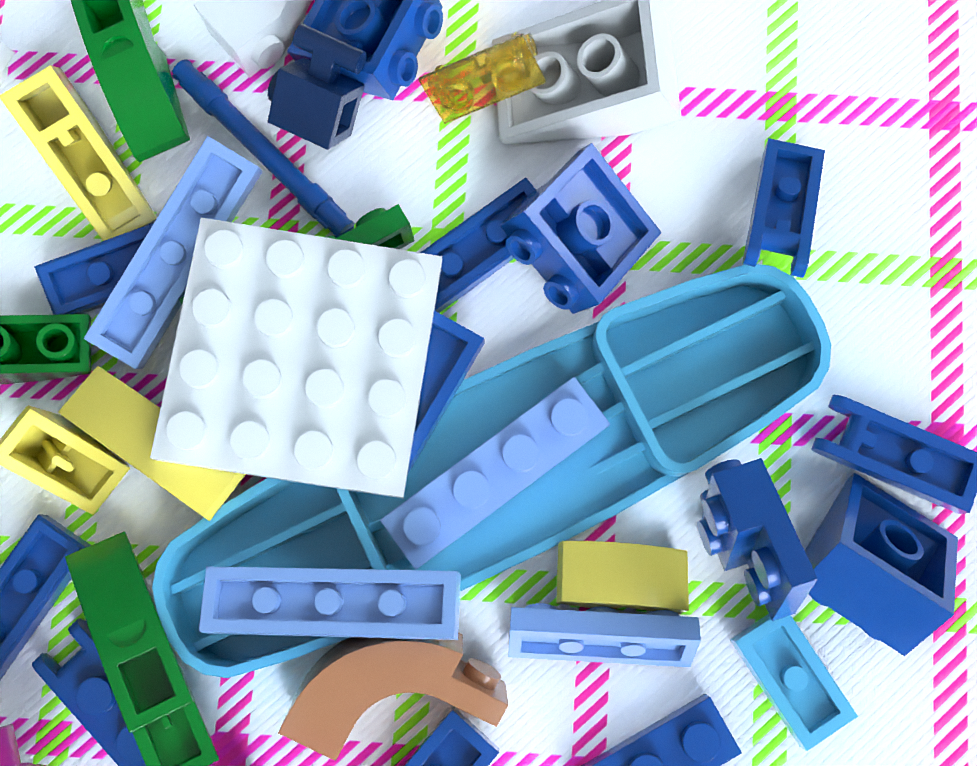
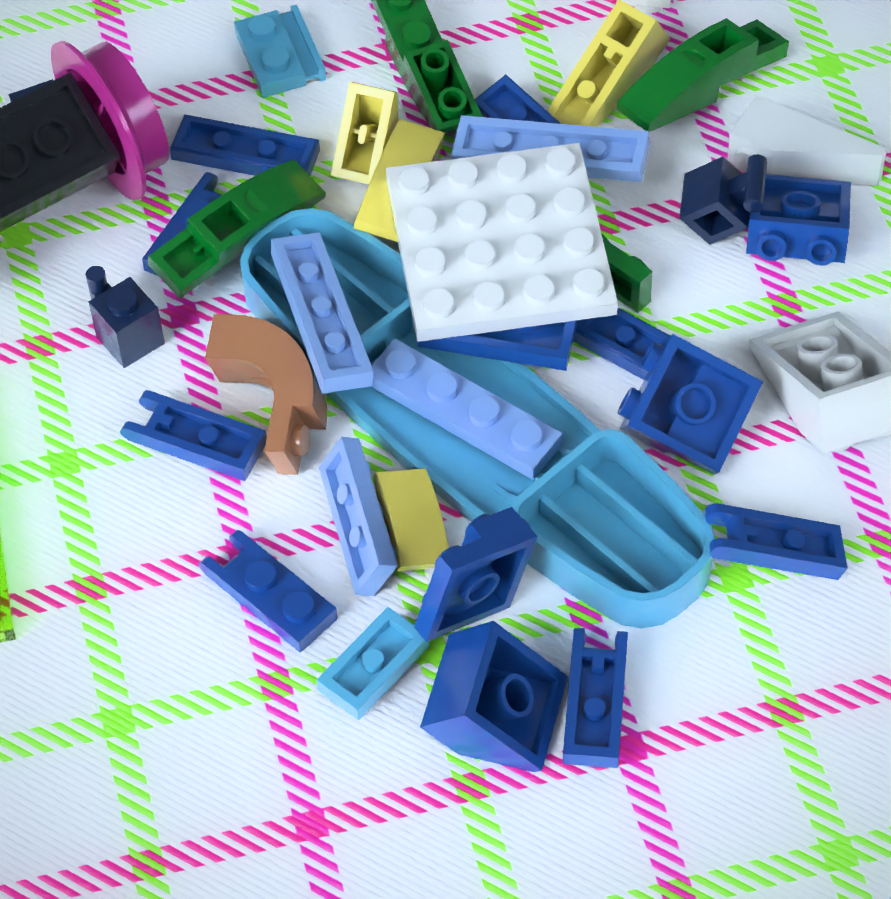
camera: 70 degrees right, 25 degrees down
blue piece [172,59,355,238] -> none
clear yellow hinge [419,32,546,124] -> none

